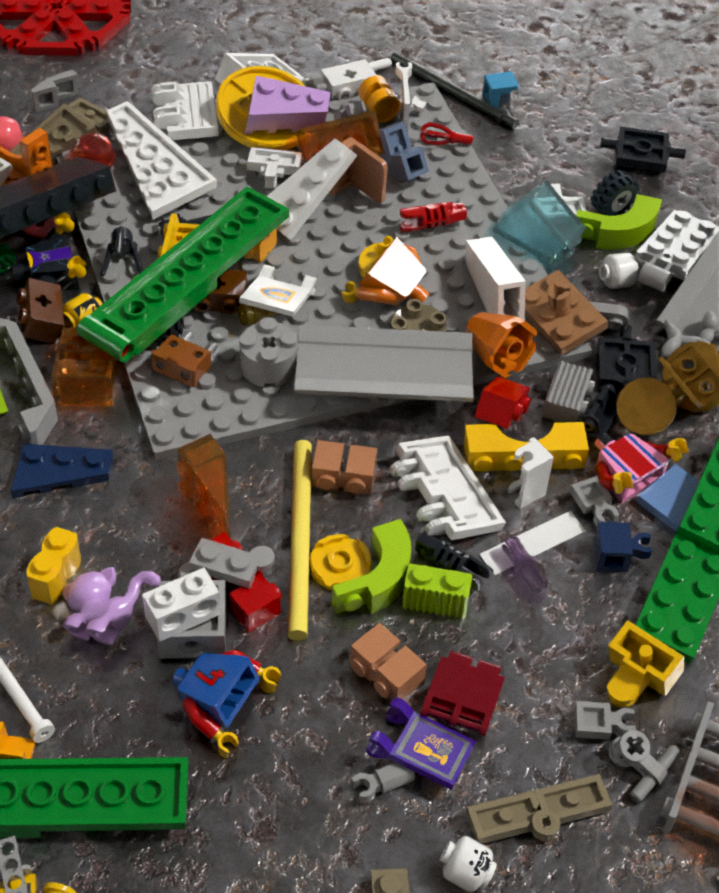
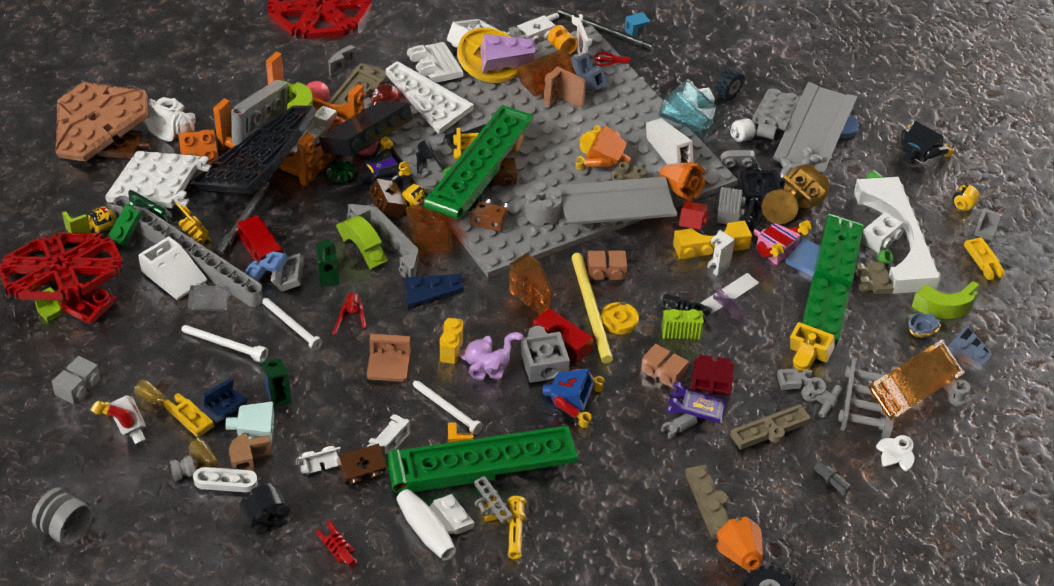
camera: 10 degrees left, 5 degrees down
white brick [142,568,221,642] -> none
light grey hinge [189,538,275,589] -> none
clear yellow cone [238,304,281,326] -> none
white flag [239,264,317,317] -> none
white hinge [247,147,302,189] -> none
white wing [266,139,357,240] -> none
lime arch [332,519,411,614] -> none
light grey plate [333,101,367,125] -> none
white hinge [389,436,506,540] -> none
red hinge [400,202,467,232] -> none
white head [439,836,497,892] -> none
medium nougat plate [525,270,608,355] -> none
light grey plate [570,475,619,526] -> none
lime arch [572,194,662,250] -> none
dark blue brick [594,521,652,572] -> none
black plate [600,126,686,172] -> none

